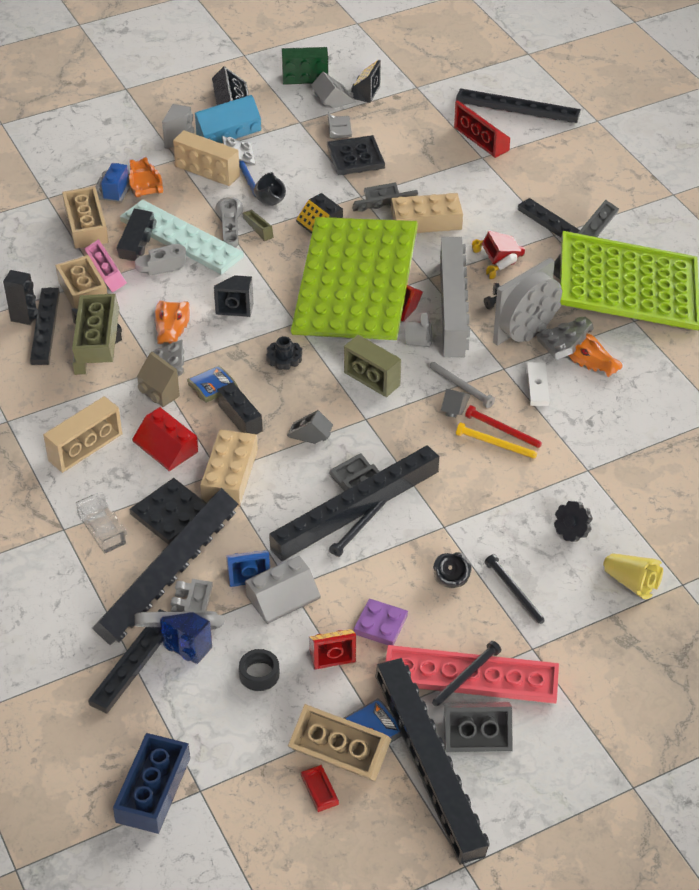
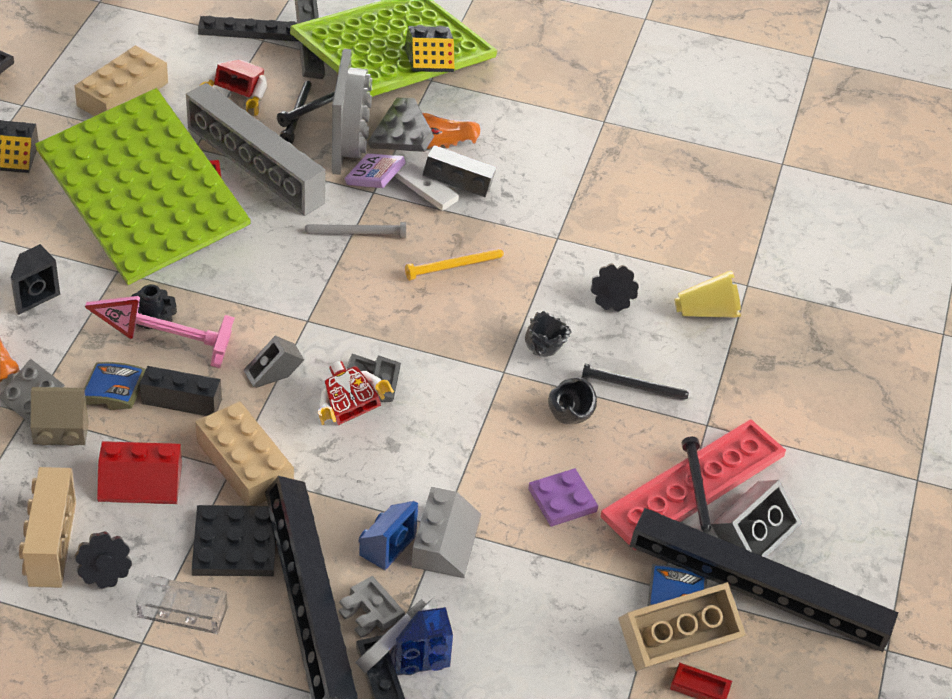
camera: 50 degrees left, 0 degrees up
black tyre [239,649,280,691] -> none
black brick [269,445,440,562] -> none
red slope [309,629,356,670] -> none
black bar [329,500,386,557] -> none
olive brick [344,335,401,398] -> none
dark grey bracket [352,182,418,212] -> none
light grey piece [405,313,432,347] -> none
dark grey slope [441,389,471,418] -> none
red bar [465,405,542,448] -> none
none -> black plant [75,531,132,589]
none -> bright pink piece [85,296,235,368]
none -> torso [318,361,394,425]
none -> lavender tile [345,154,406,188]
none -> slope [404,25,455,72]
none -> black brick [422,145,497,197]
none -> black hair [525,311,572,357]

